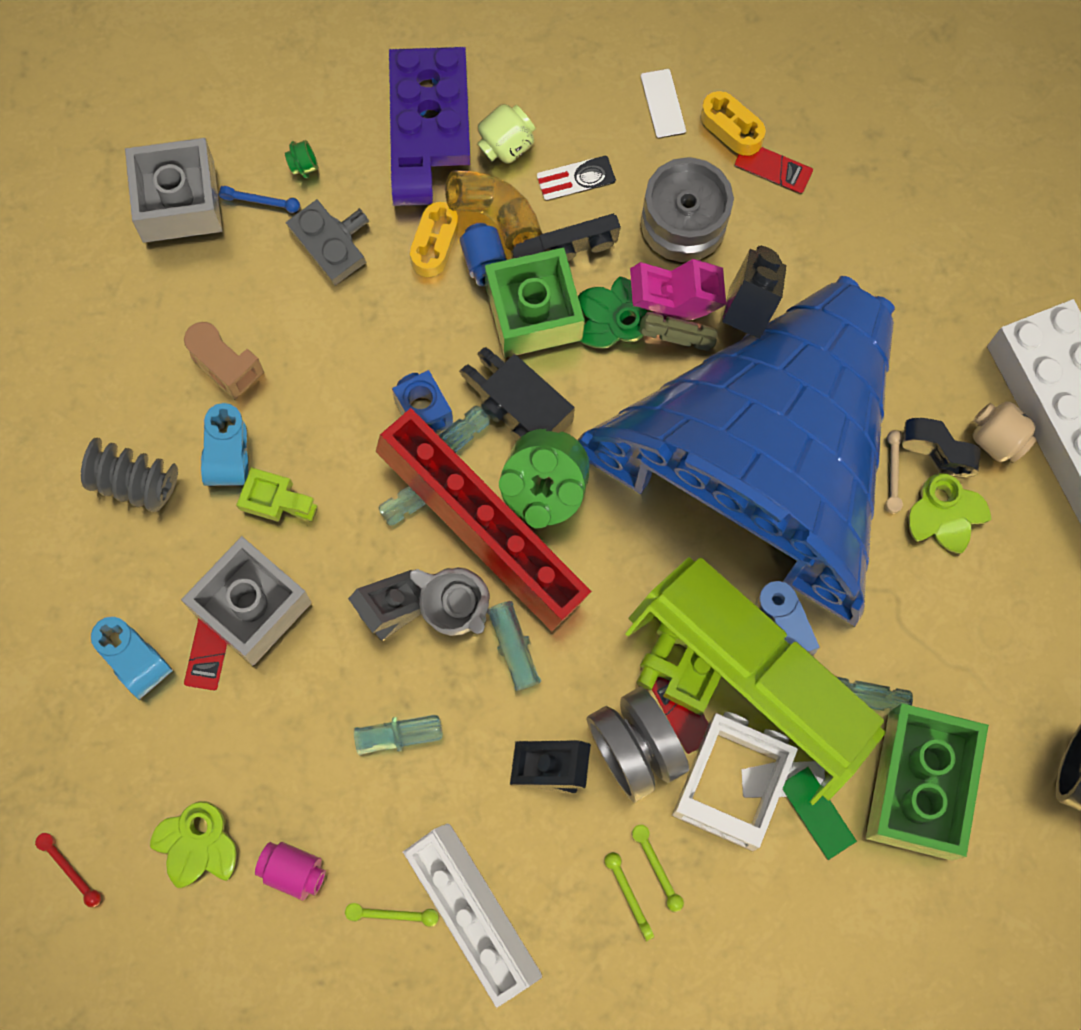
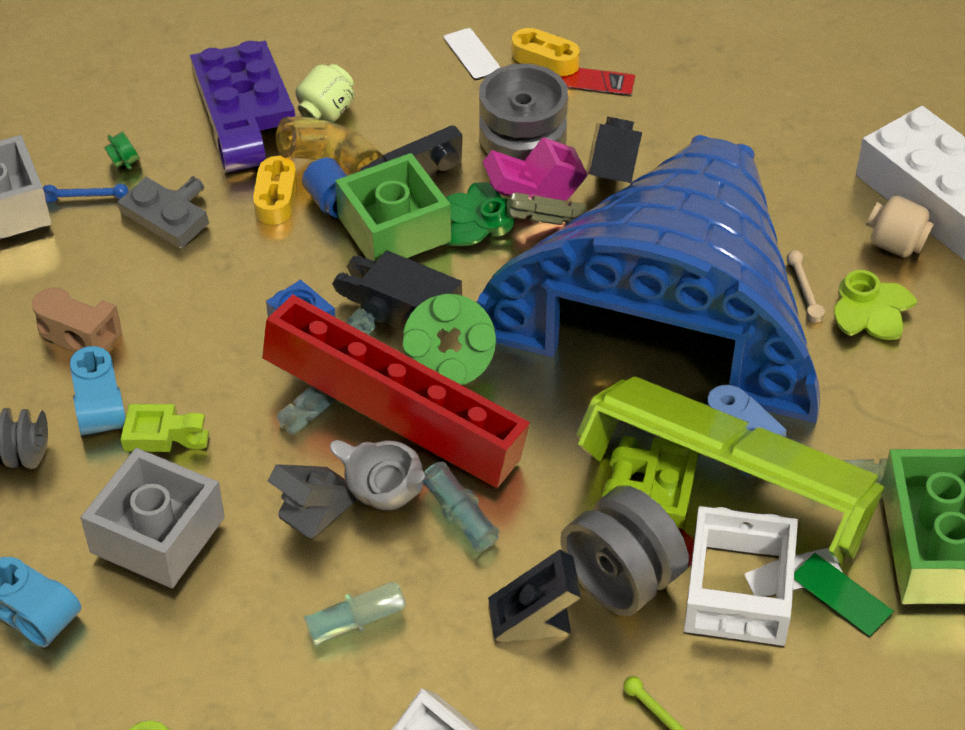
camera: 10 degrees left, 25 degrees down
red sticker [184,618,227,691] -> none
sticker [537,155,616,200] -> none
lime hinge [632,825,684,912] -> none
black piece [902,418,981,477] -> none

